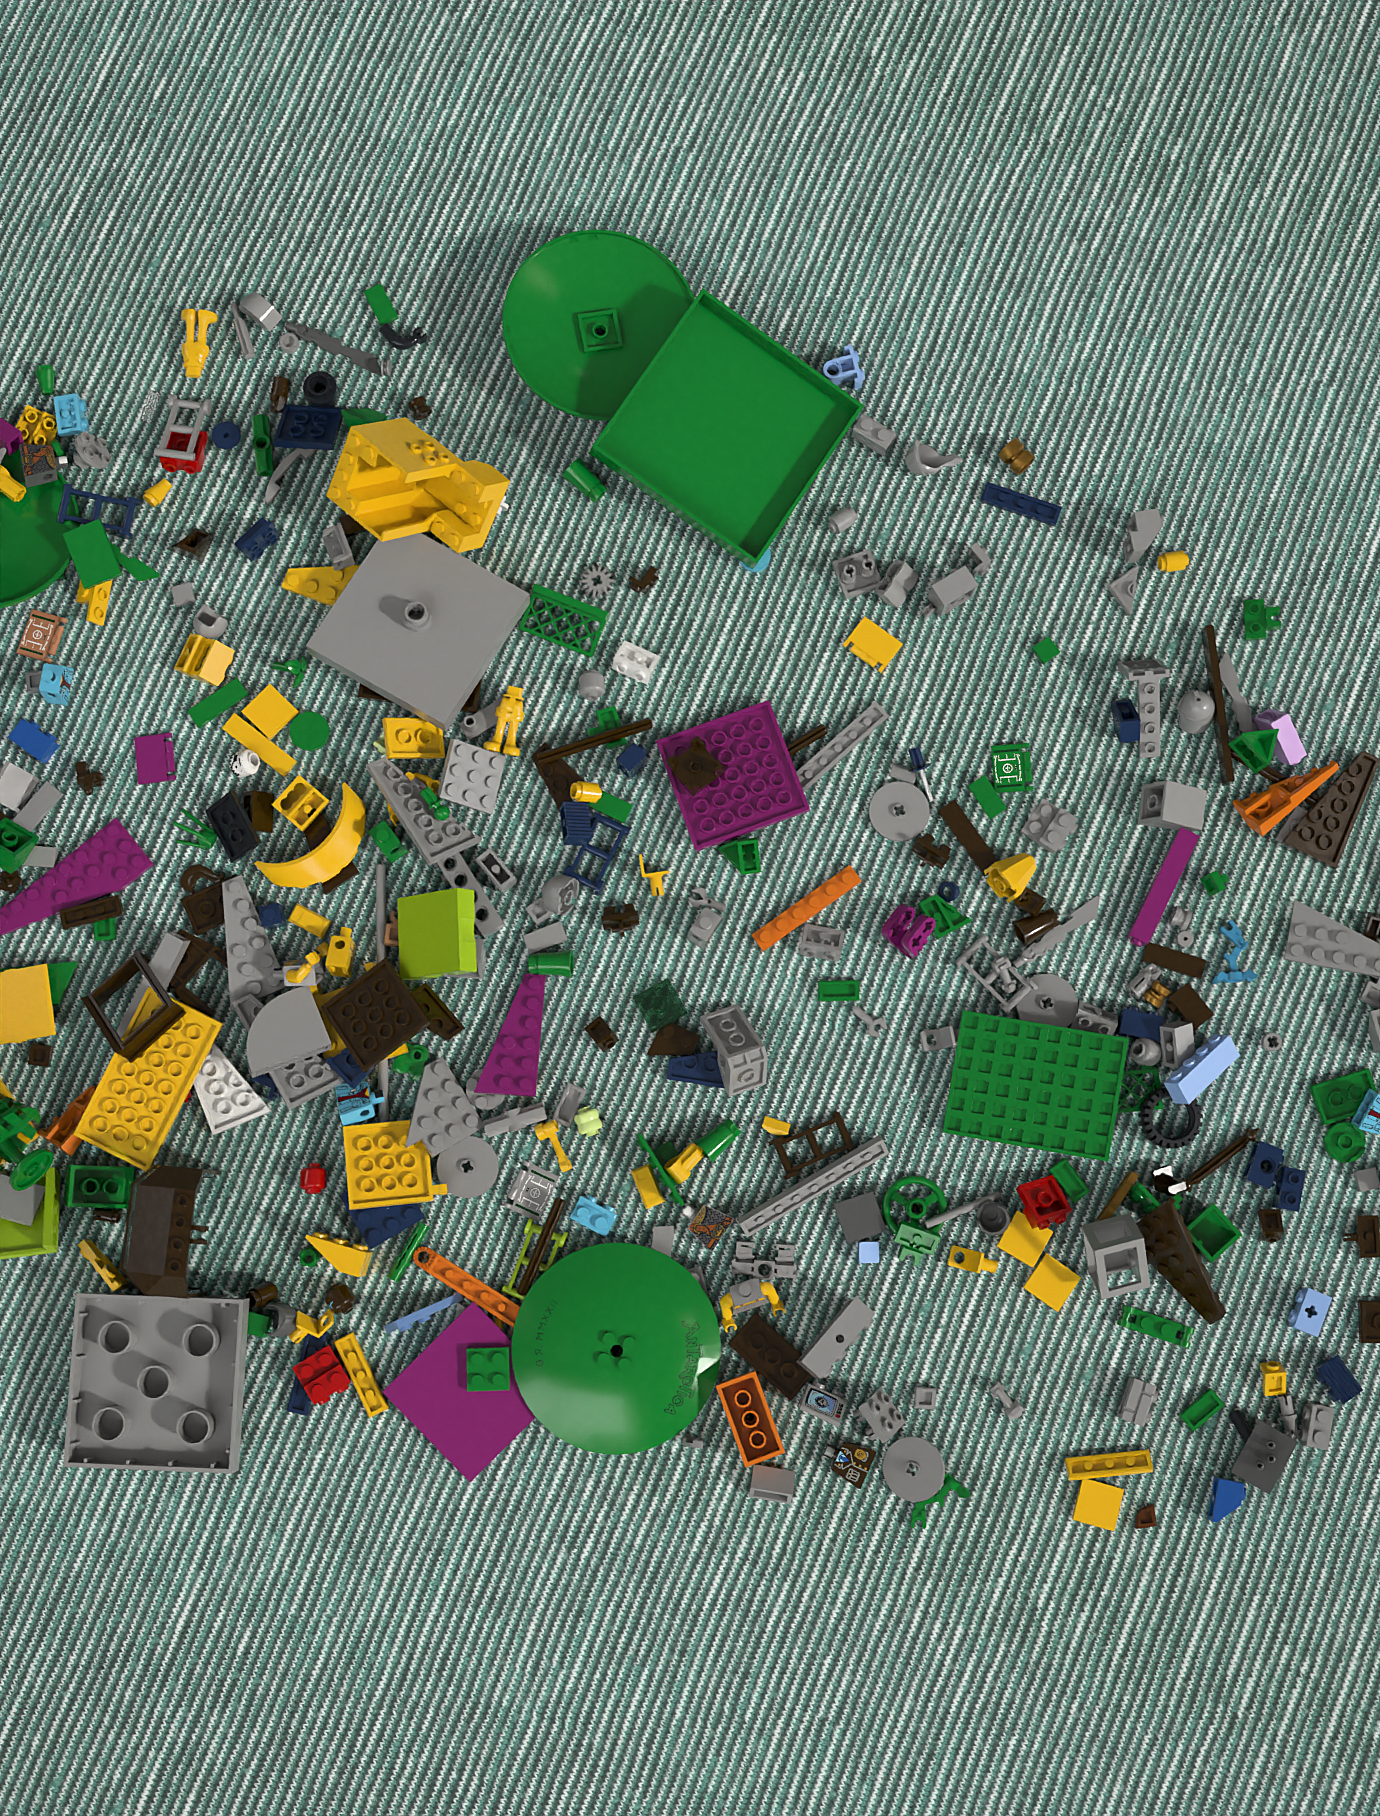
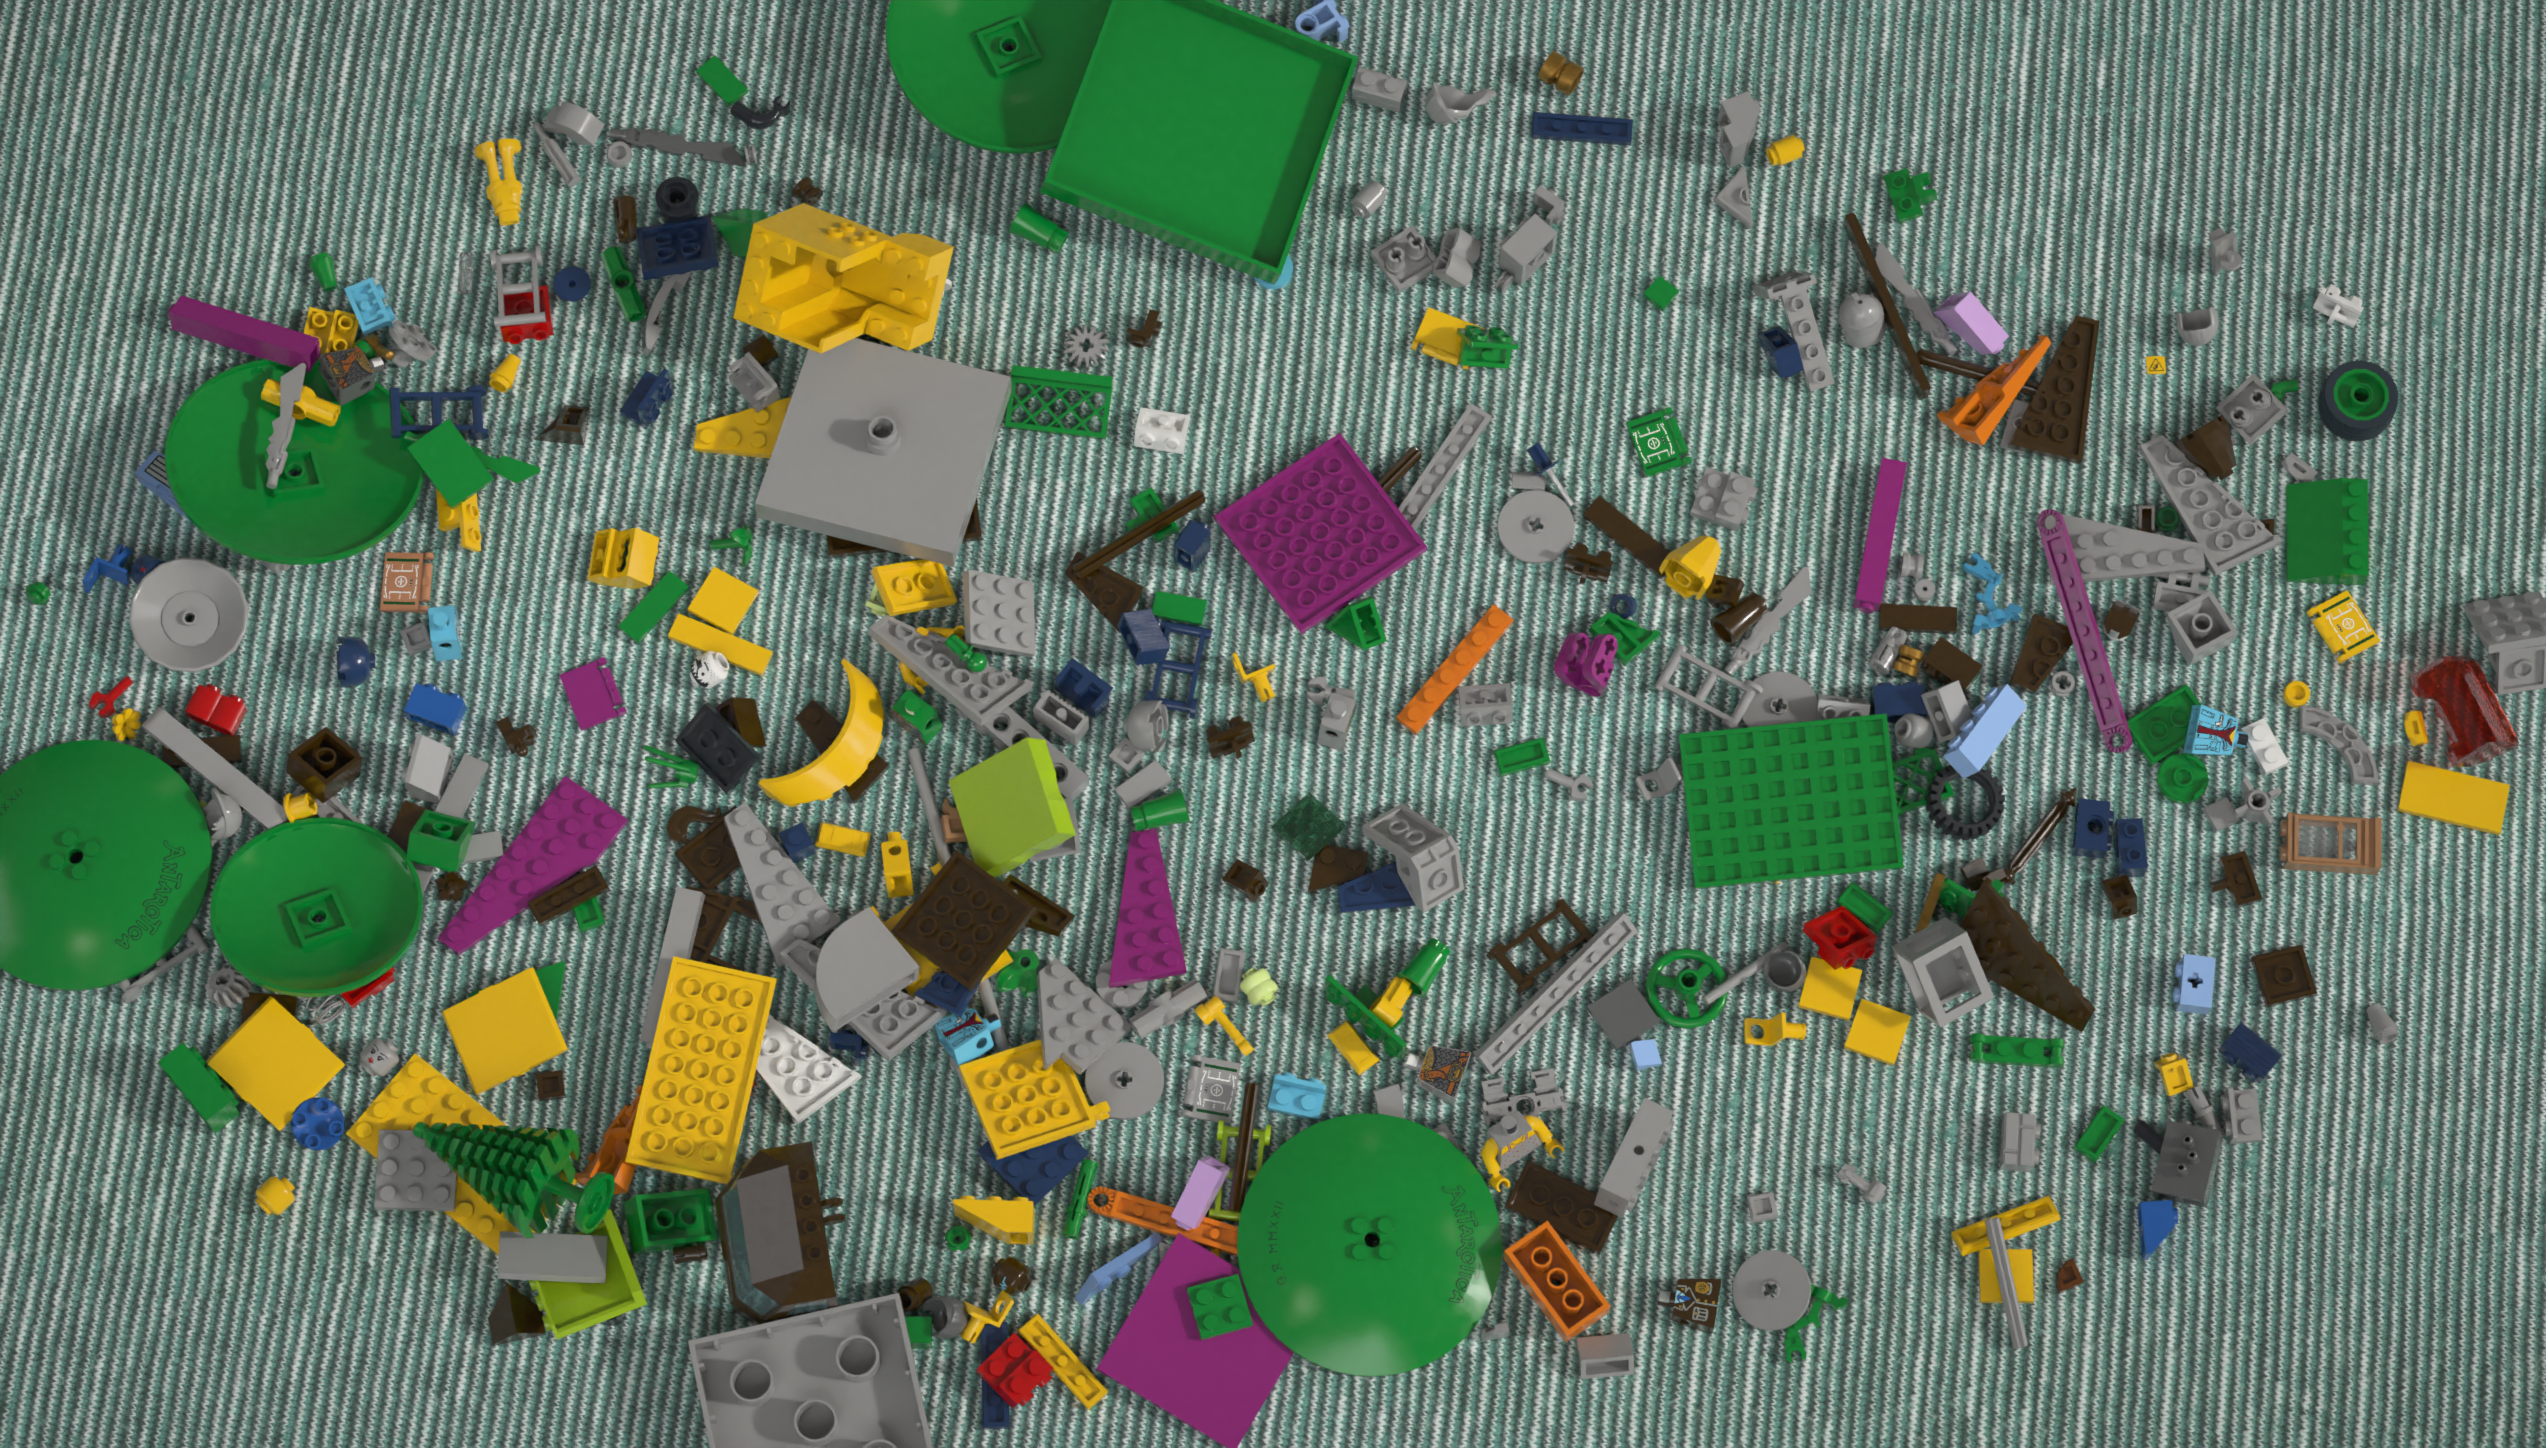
camera: 20 degrees left, 10 degrees down
yellow wing [78,1239,130,1291] -> none
dark brown piece [81,949,186,1063] -> none
light grey tile [171,582,196,608] -> none
light grey hair [193,604,228,639] -> none
yellow piece [272,775,330,832] -> none
torso [273,942,329,986] -> none
green tile [289,712,330,751] -> none
red head [300,1163,327,1194] -> none
light grey piece [459,697,503,742] -> none
yellow piece [483,686,524,757] -> none
yellow brick [570,781,602,803] -> none
light grey head [578,670,605,701] -> none
dark brown panel [666,736,724,797] -> none
yellow piece [762,1116,791,1136] -> none
light grey slope [798,1381,847,1427] -> none
light grey plate [853,1387,905,1443] -> none
green plate [894,1220,941,1266] -> none
green tile [968,775,1007,820] -> none
light grey bar [991,955,1017,993] -> none
light grey slope [1138,780,1207,832] -> none
green piece [1185,1203,1242,1263] -> none
green tile [1200,870,1229,897] -> none
green slope [1228,729,1279,774] -> none
none -> pearl gold bar [364,333,394,360]
none -> dark blue window [1054,658,1113,719]
none -> lavender slope [1171,1155,1232,1230]
none -> green bracket [1457,325,1519,369]
none -> light grey axle [1985,1217,2028,1349]
none -> dark brown wing [2009,614,2073,694]
none -> magenta plate [2036,509,2132,753]
none -> dark brown piece [2103,599,2140,641]

